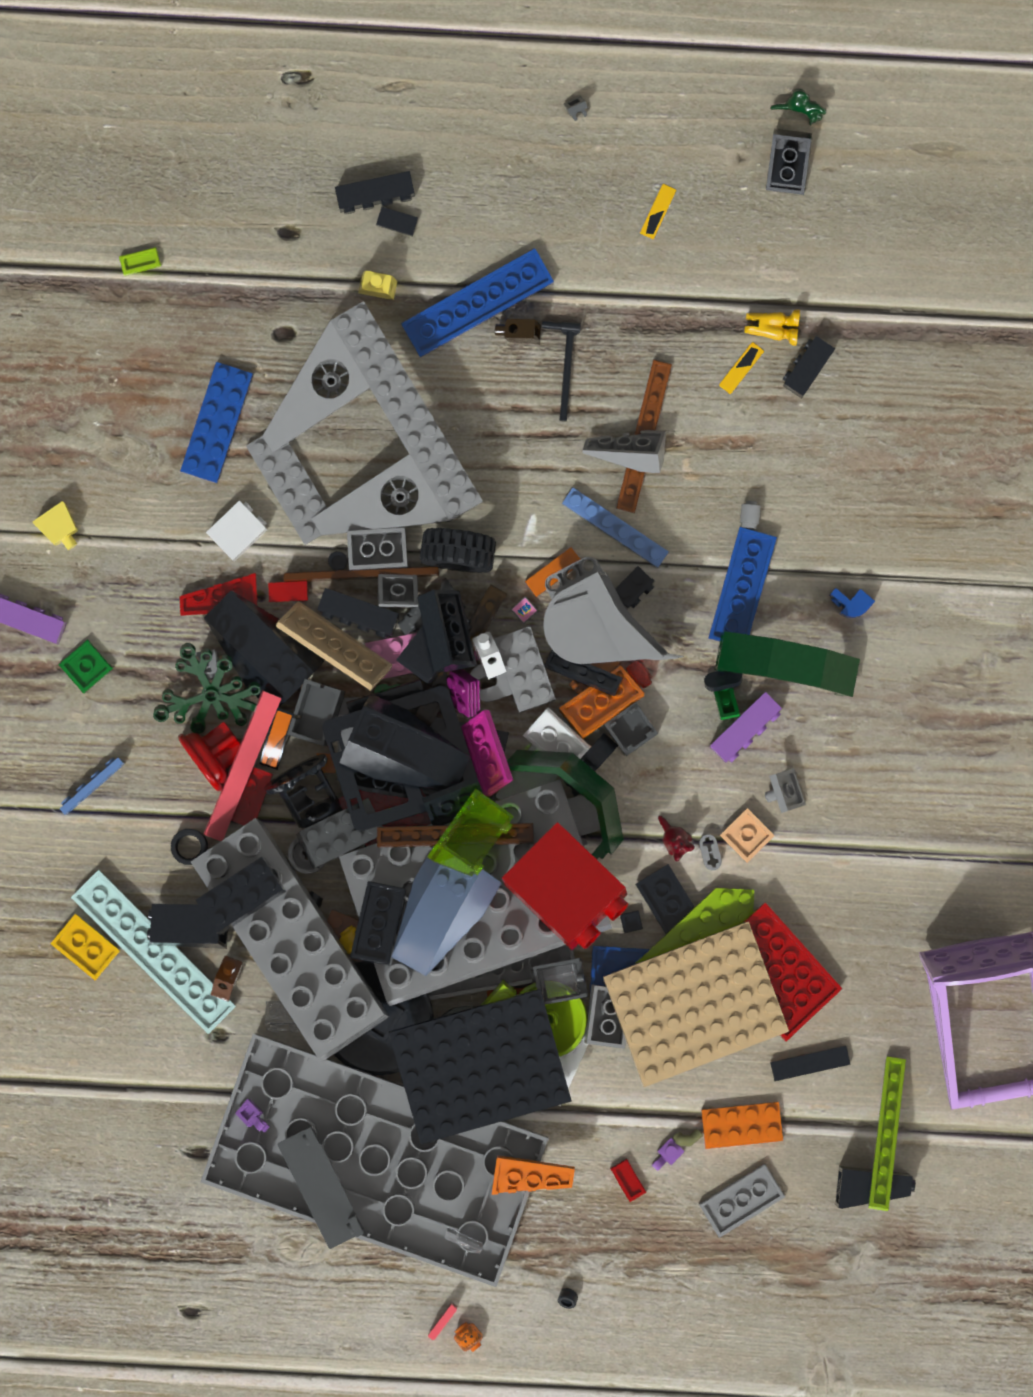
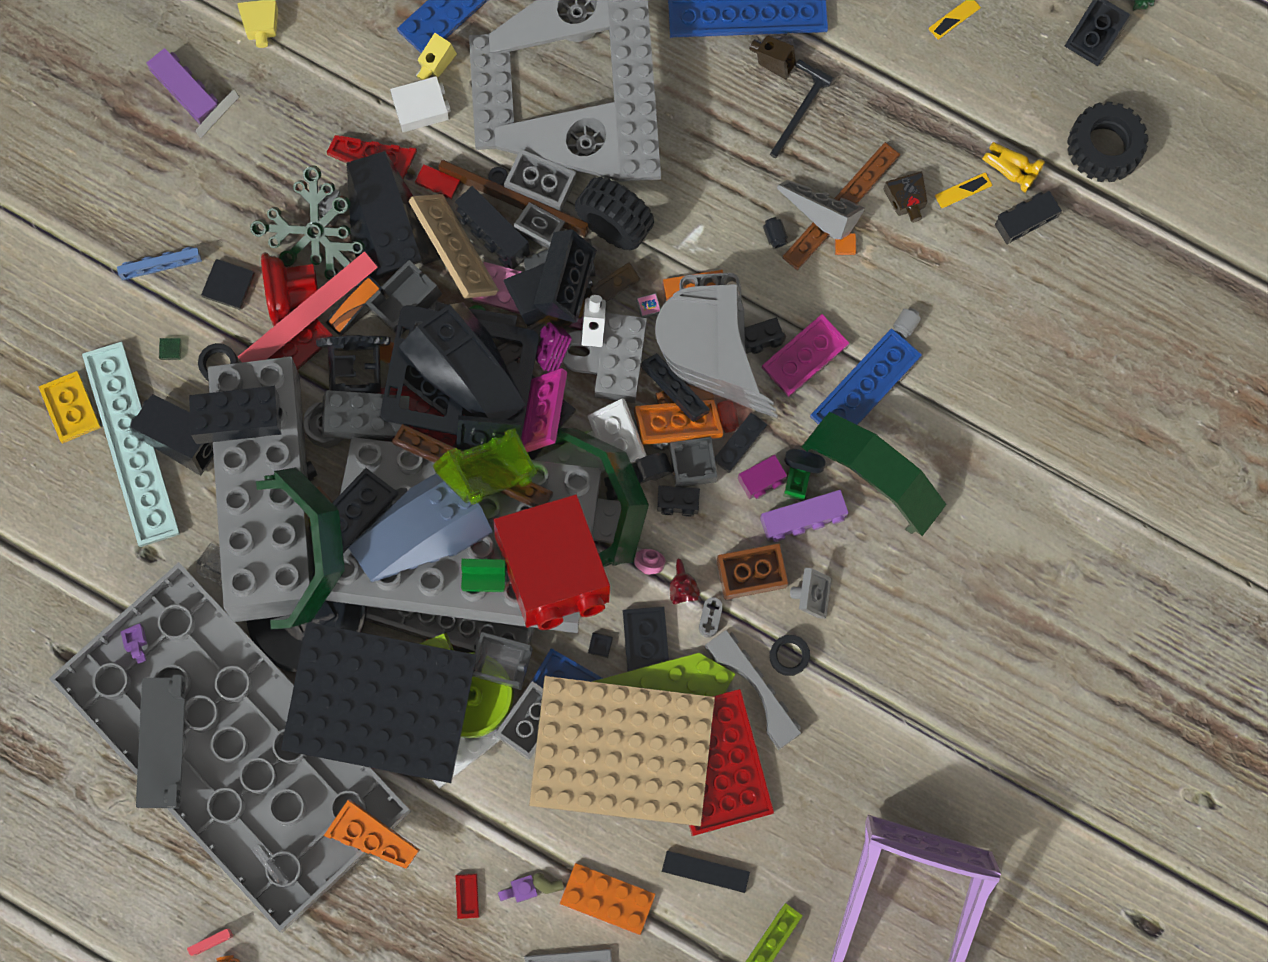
camera: 20 degrees right, 10 degrees down
green tile [58,639,113,694] -> none
reddish brown torso [210,956,243,1002] -> none
medium blue plate [562,488,669,568] -> none
light nougat plate [720,808,775,863] -> none
blue brick [829,588,875,618] -> none
none -> clear green tile [159,338,182,360]
none -> white sticker [195,90,239,138]
none -> black tile [201,259,255,310]
none -> dark green panel [256,467,345,629]
none -> light yellow torso [416,33,457,80]
none -> green panel [461,559,506,592]
none -> bright pink plate [634,549,666,575]
none -> black bracket [657,485,700,517]
none -> light grey arch [704,630,801,750]
none -> black plate [715,412,767,473]
none -> dark orange brick [716,544,788,600]
none -> magenta brick [737,455,787,500]
none -> dark pink plate [761,314,850,397]
none -> black brick [763,217,788,249]
none -> black tyre [769,635,810,676]
none -> orange tile [835,234,856,255]
none -> dark brown torso [883,171,927,223]
none -> black tyre [1067,102,1149,182]

